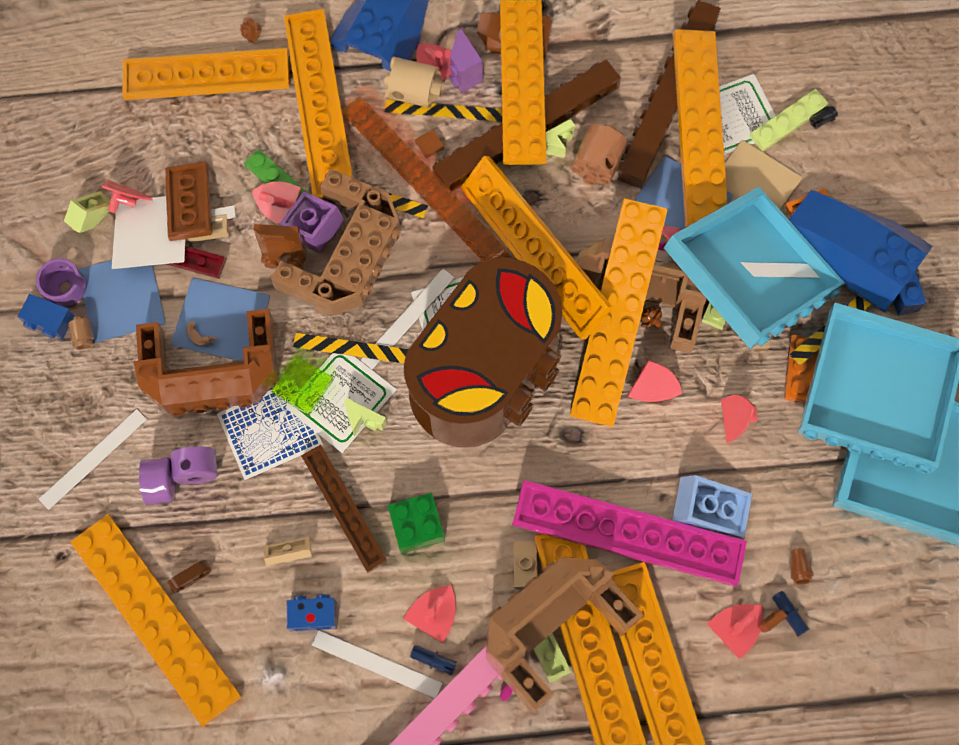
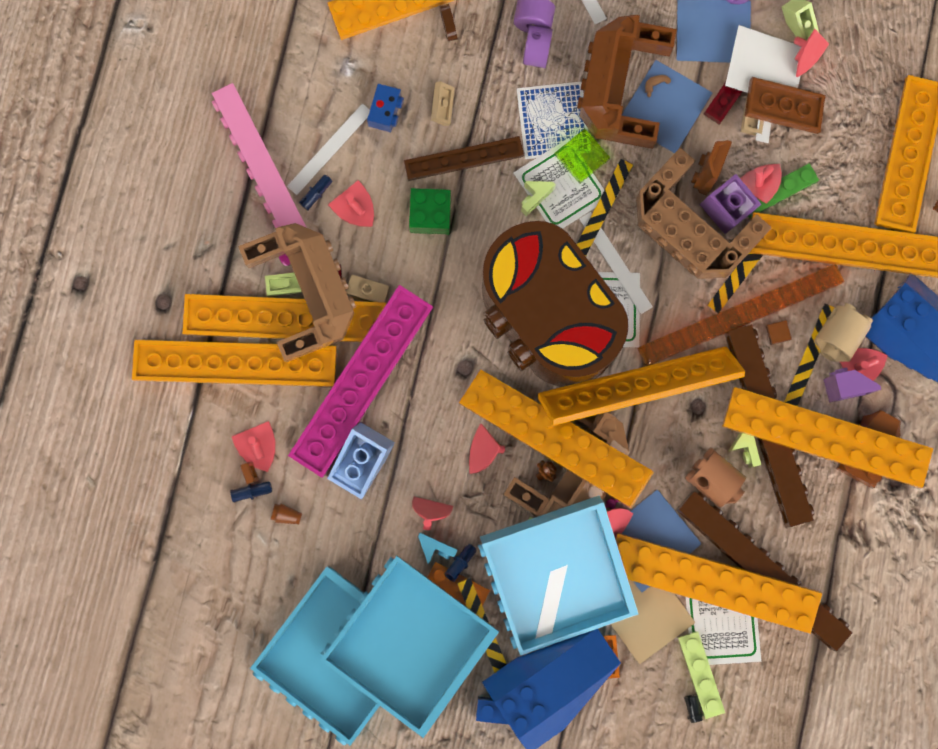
camera: 105 degrees right, 10 degrees up
none -> medium azure slope [418,533,458,564]
none -> dark blue axle [444,544,477,582]

